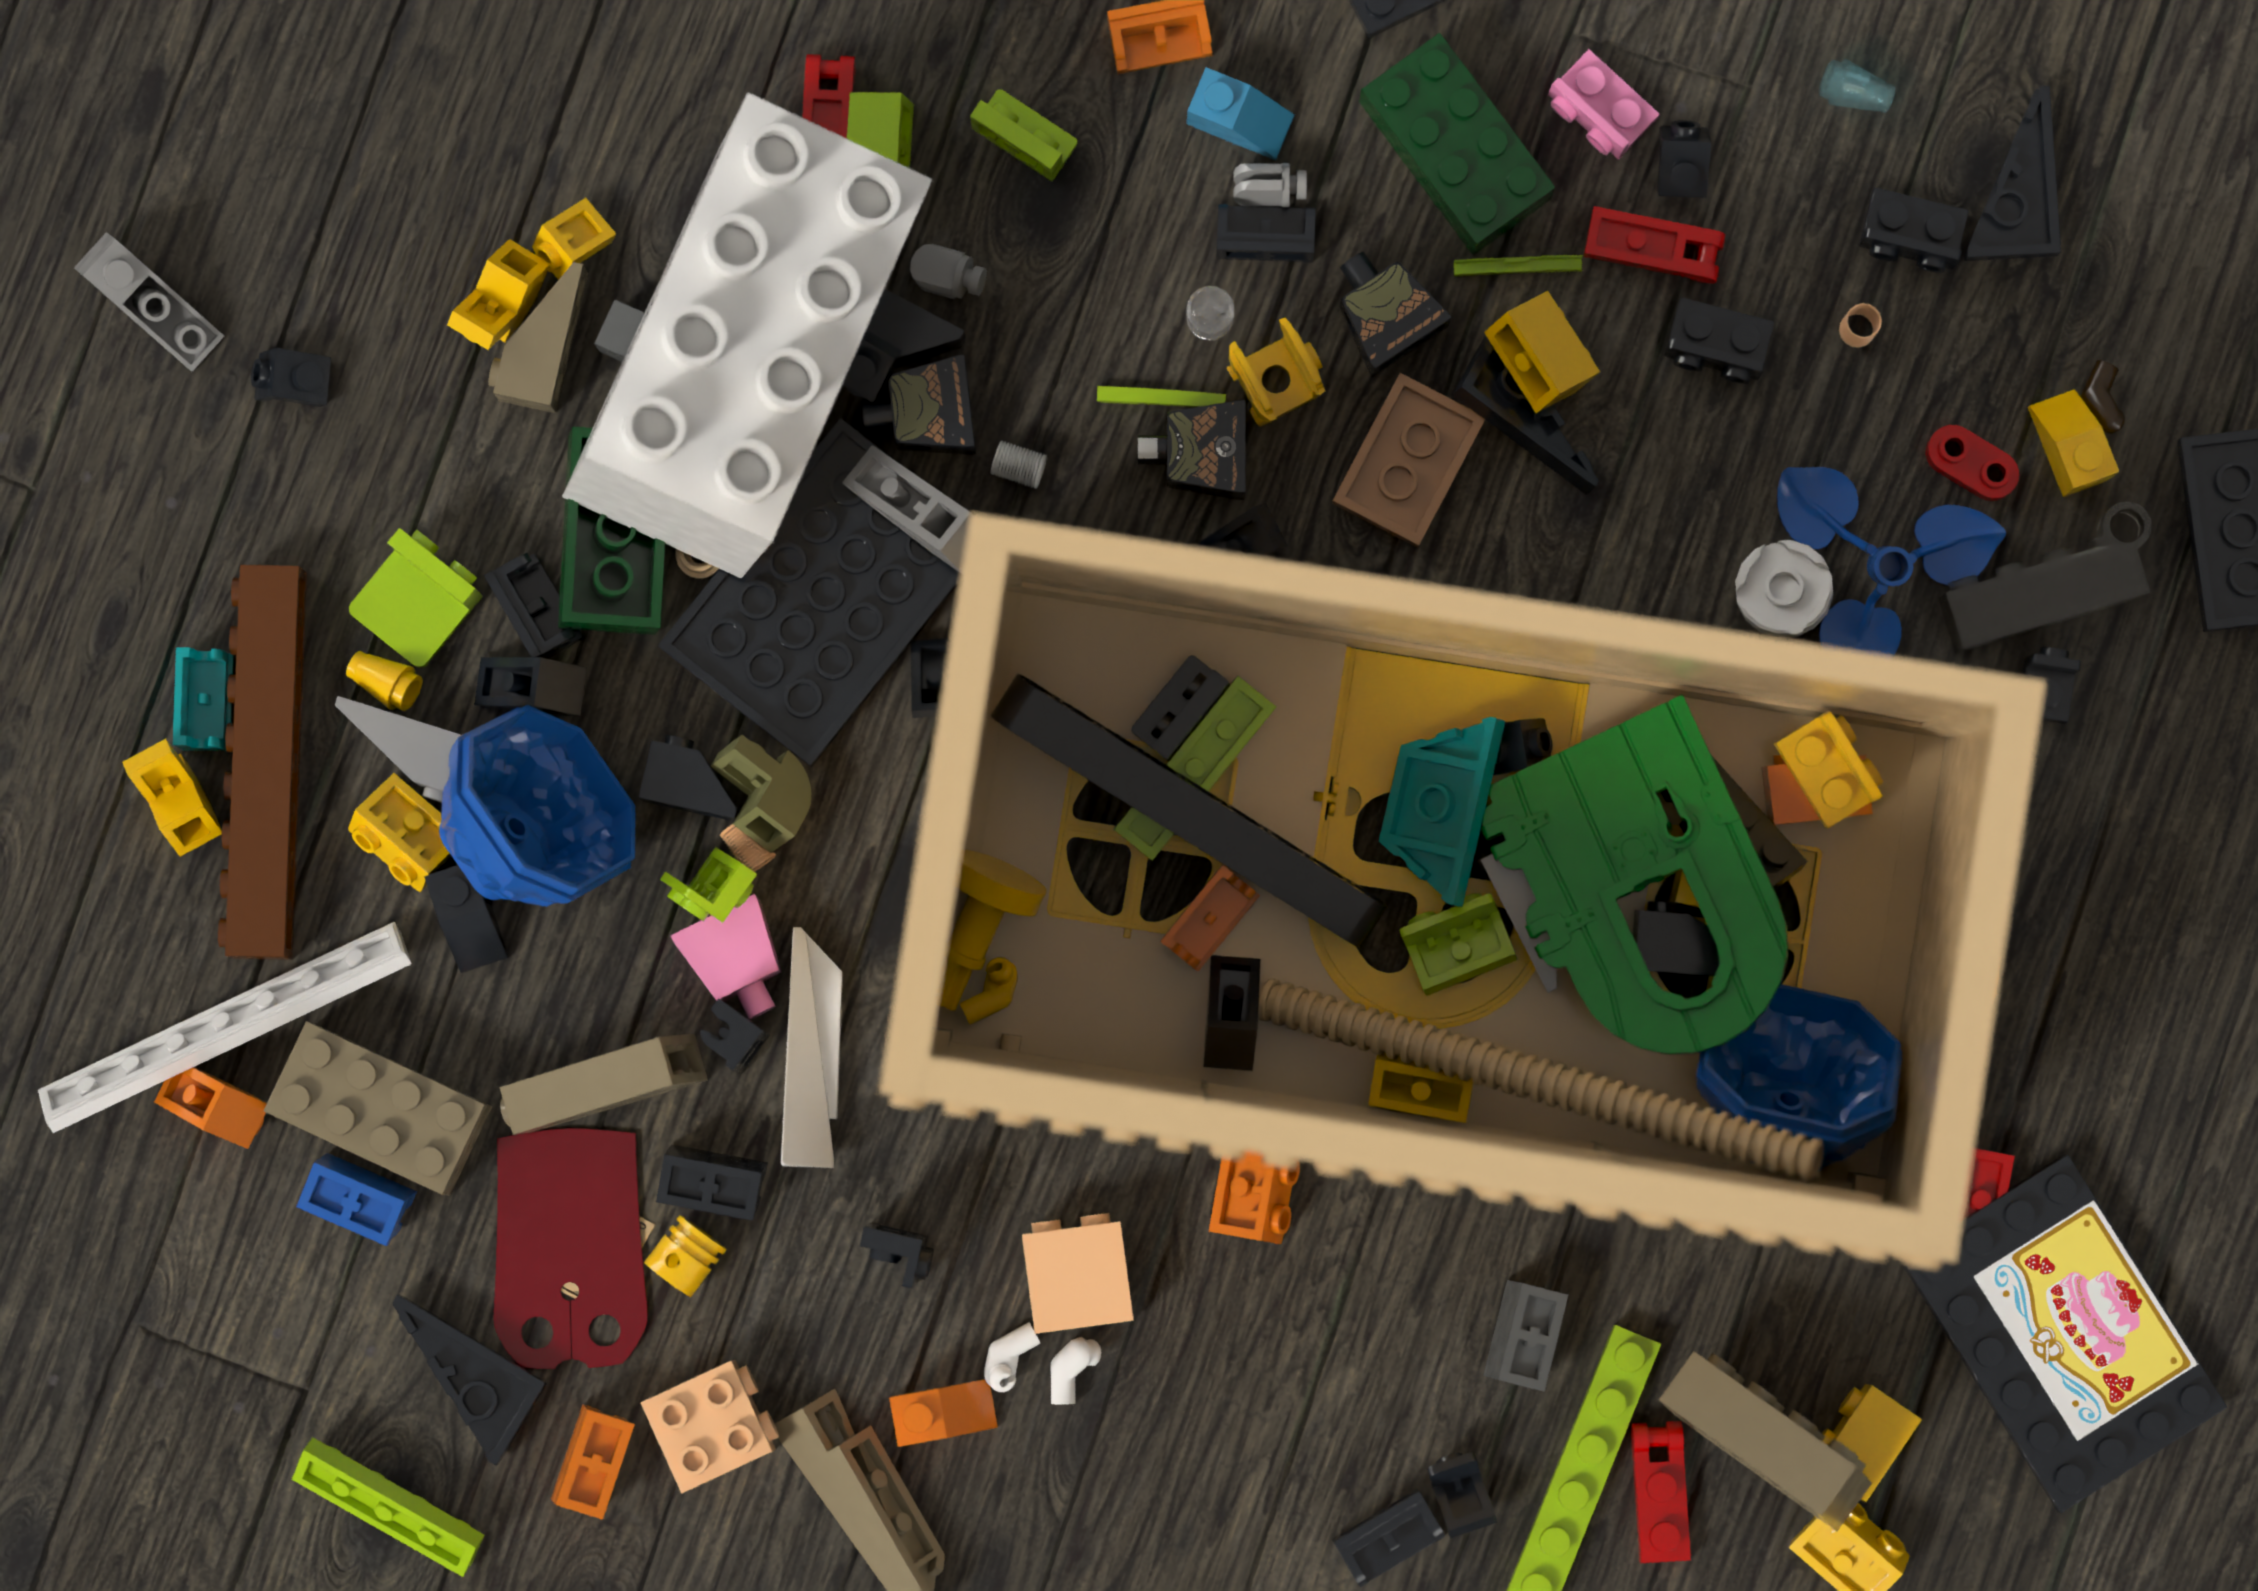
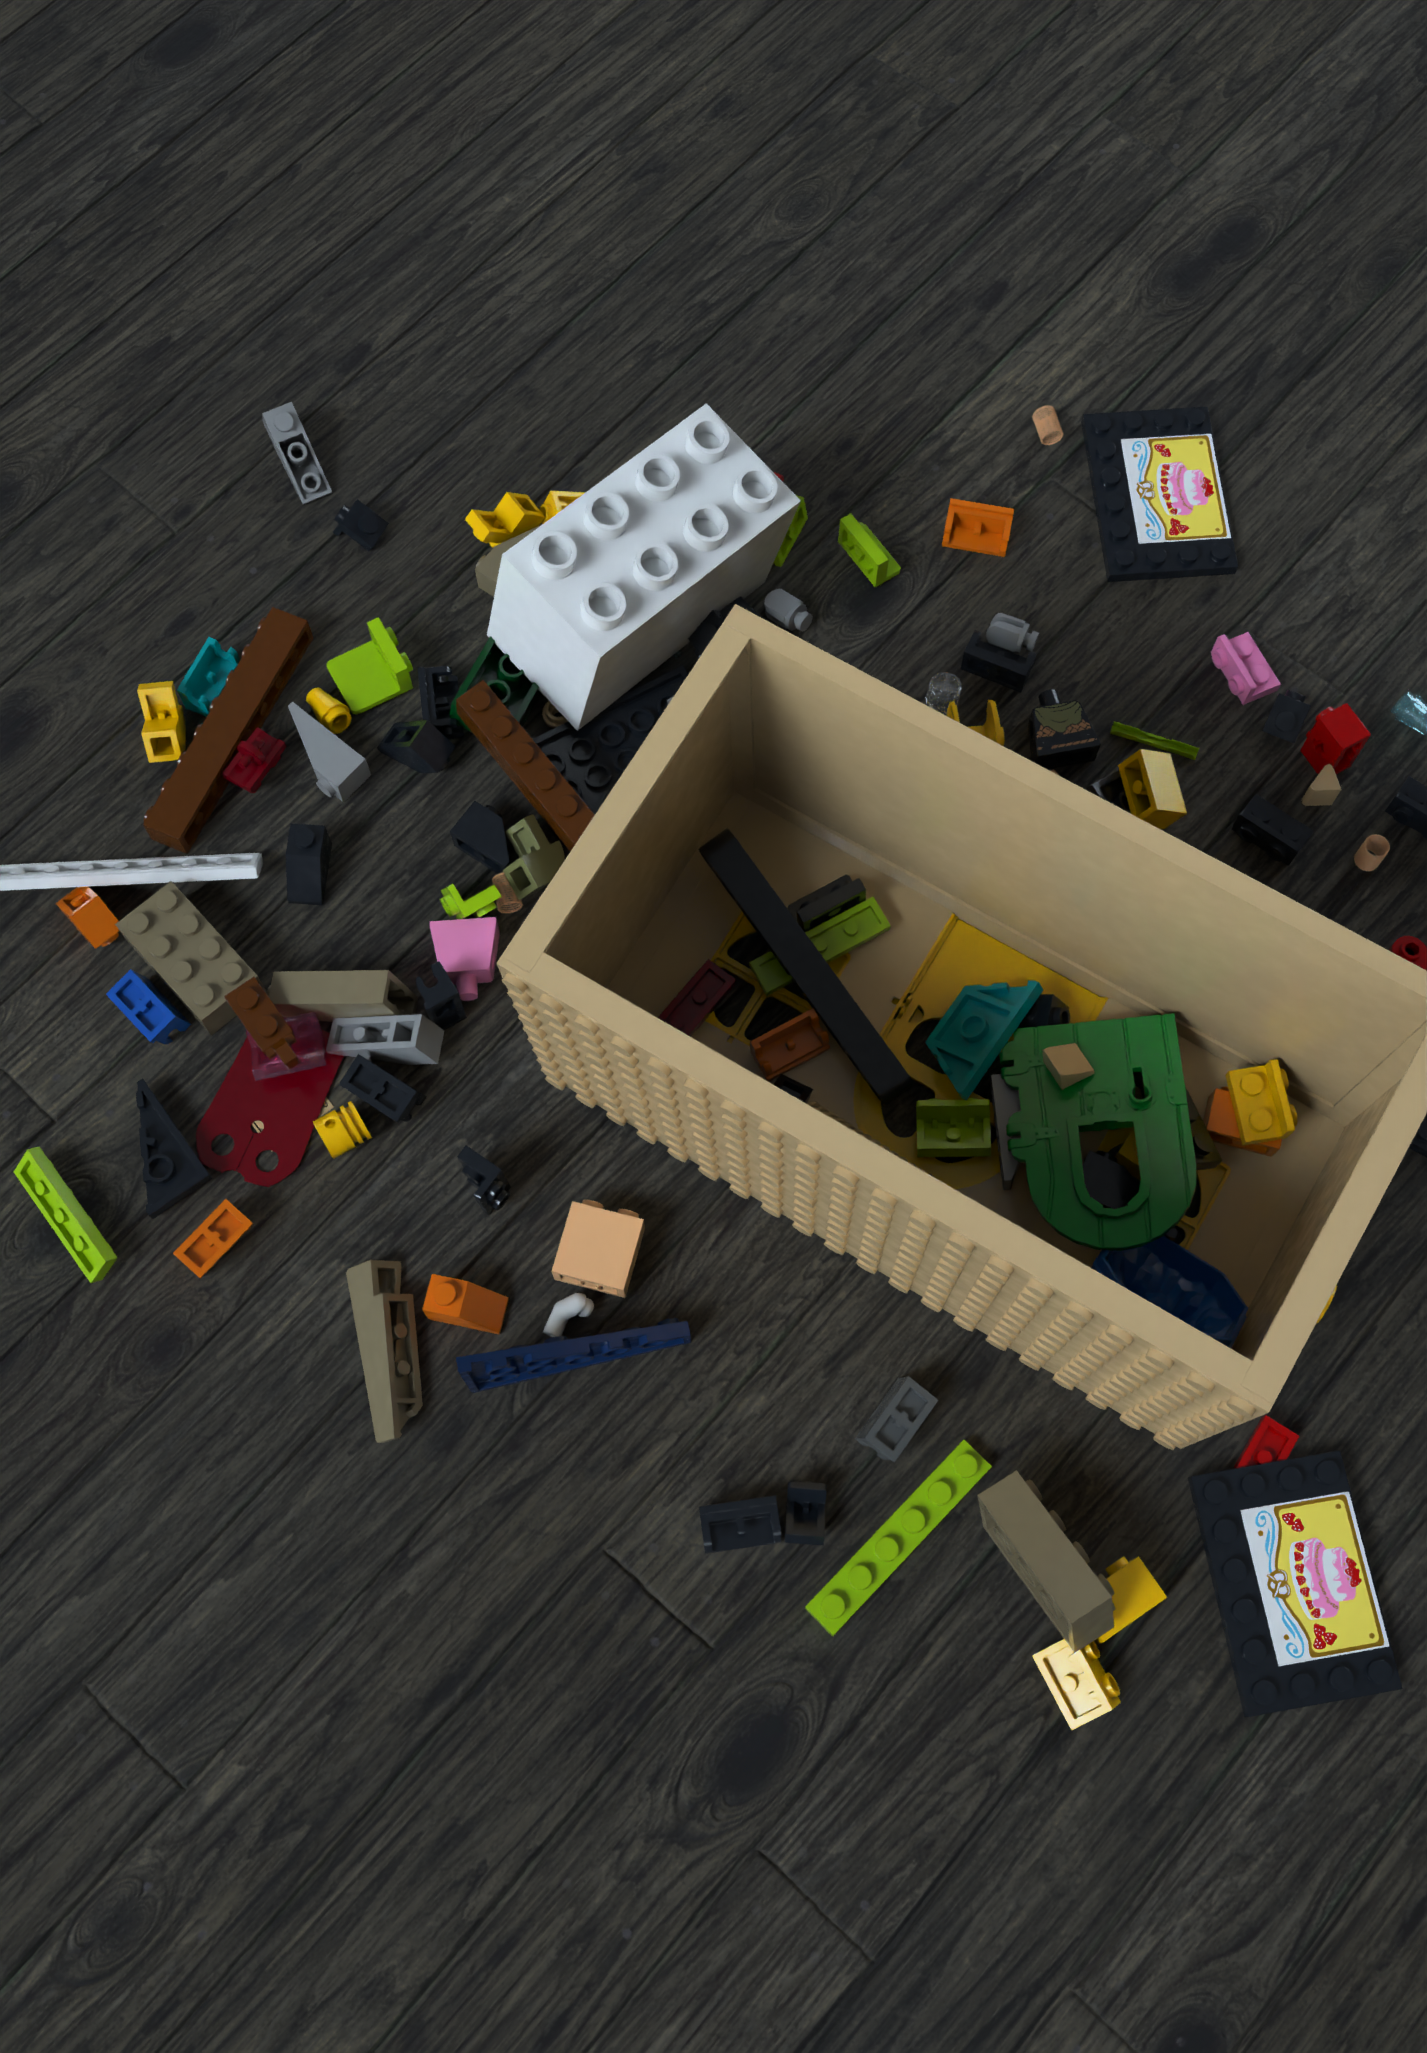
camera: 20 degrees right, 15 degrees down
yellow bracket [348,773,451,892] -> none
blue rock [439,705,635,907] -> none
light nougat brick [641,1360,779,1494] -> none
white wedge [781,927,843,1168] -> none
yellow piece [938,849,1047,1011] -> none
white arm [984,1322,1041,1392] -> none
dark azure slope [1187,67,1294,160] -> none
orange bracket [1209,1151,1300,1244] -> none
dark green brick [1359,33,1555,255] -> none
red plate [1583,206,1726,283] -> none
red plate [1631,1421,1691,1563] -> none
none -> dark red hips [222,727,287,793]
none -> reddish brown hinge [224,977,301,1070]
none -> clear pink bracket [246,1012,326,1081]
none -> light grey slope [326,1014,444,1065]
none -> reddish brown brick [456,680,595,852]
none -> dark blue wing [456,1318,691,1393]
none -> dark red plate [658,959,736,1037]
none -> tan slope [1043,1043,1095,1089]
none -> red brick [1300,703,1371,774]
none -> tan slope [1301,764,1342,806]

